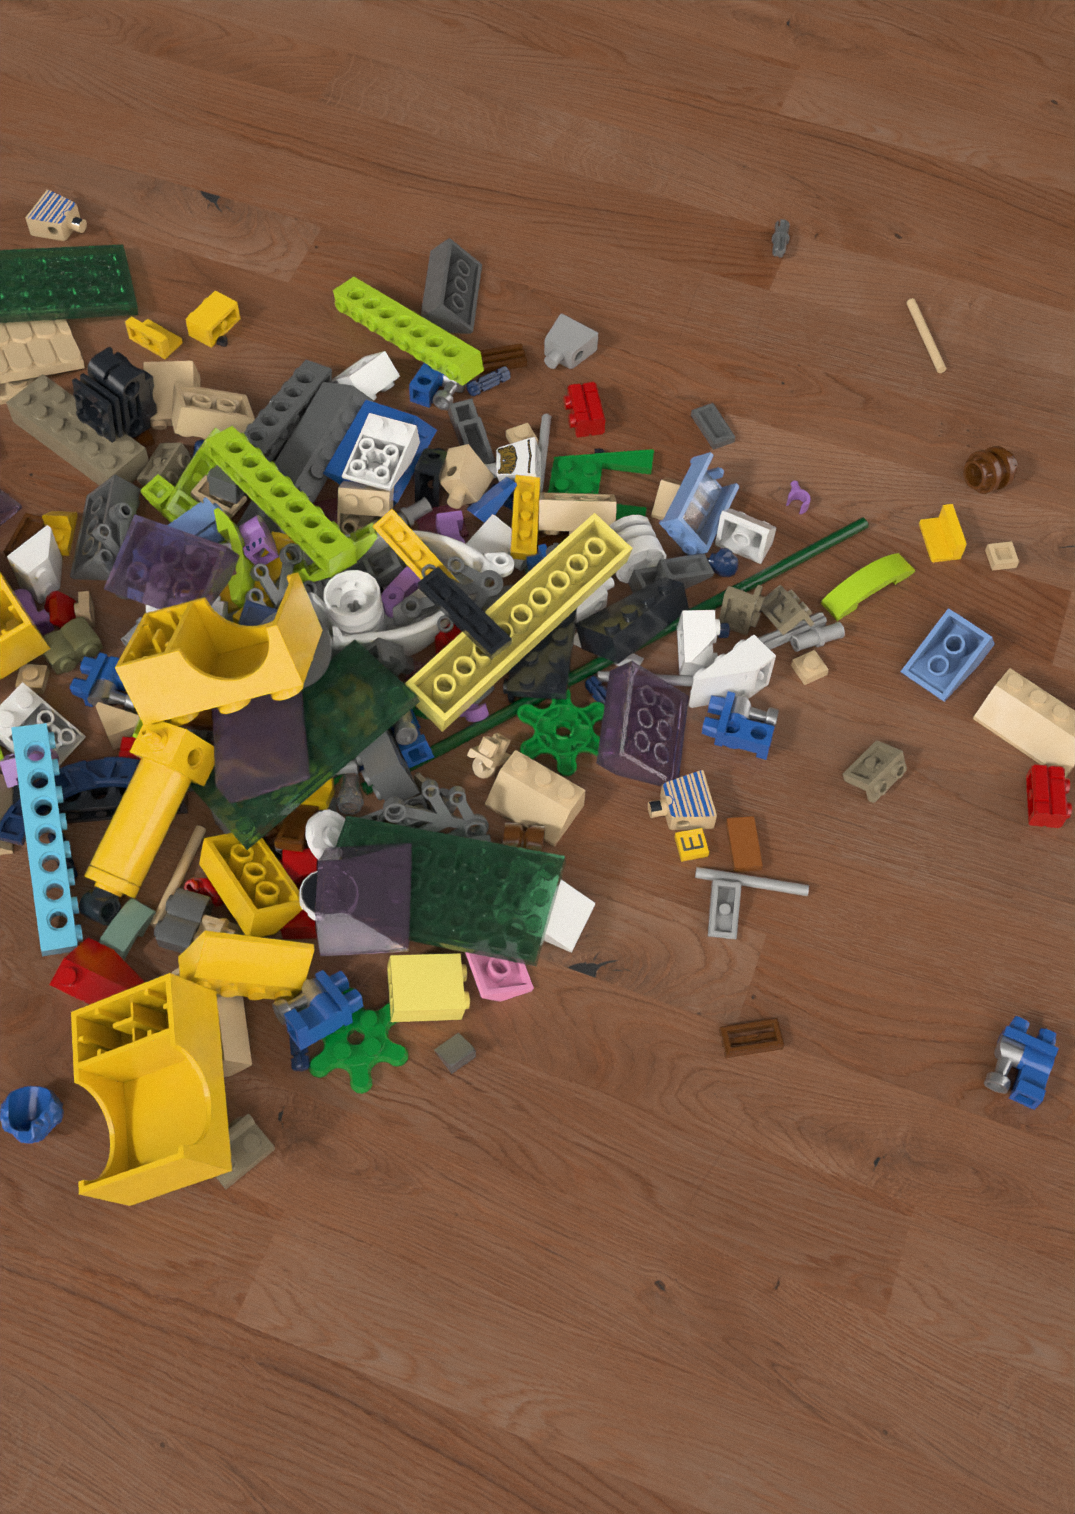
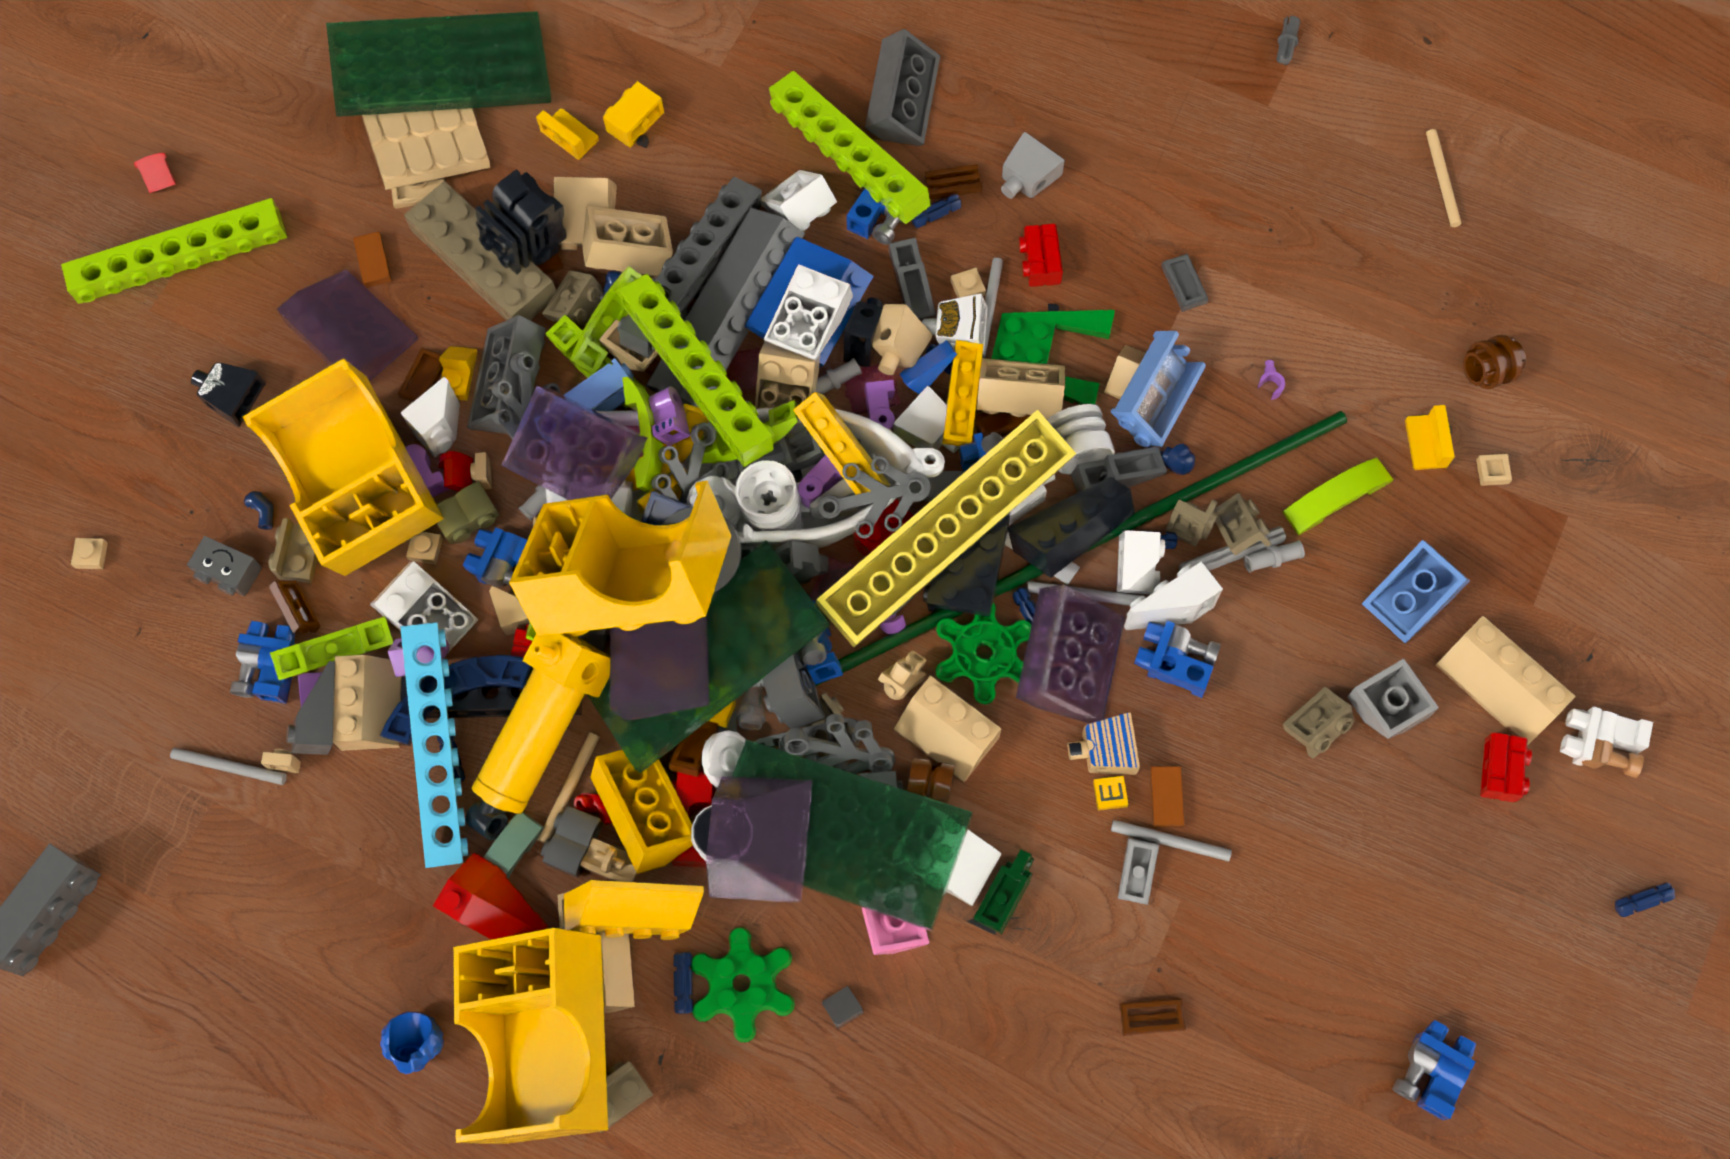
camera: 10 degrees right, 10 degrees up
blue hips [272,970,363,1050] -> none
light yellow brick [387,953,470,1022] -> none
black plate [418,567,512,660] -> none
white slope [715,508,776,564] -> none
tan plate [791,650,829,685] -> none
none -> dark green hinge [973,849,1034,935]
none -> light grey slope [1347,659,1439,739]

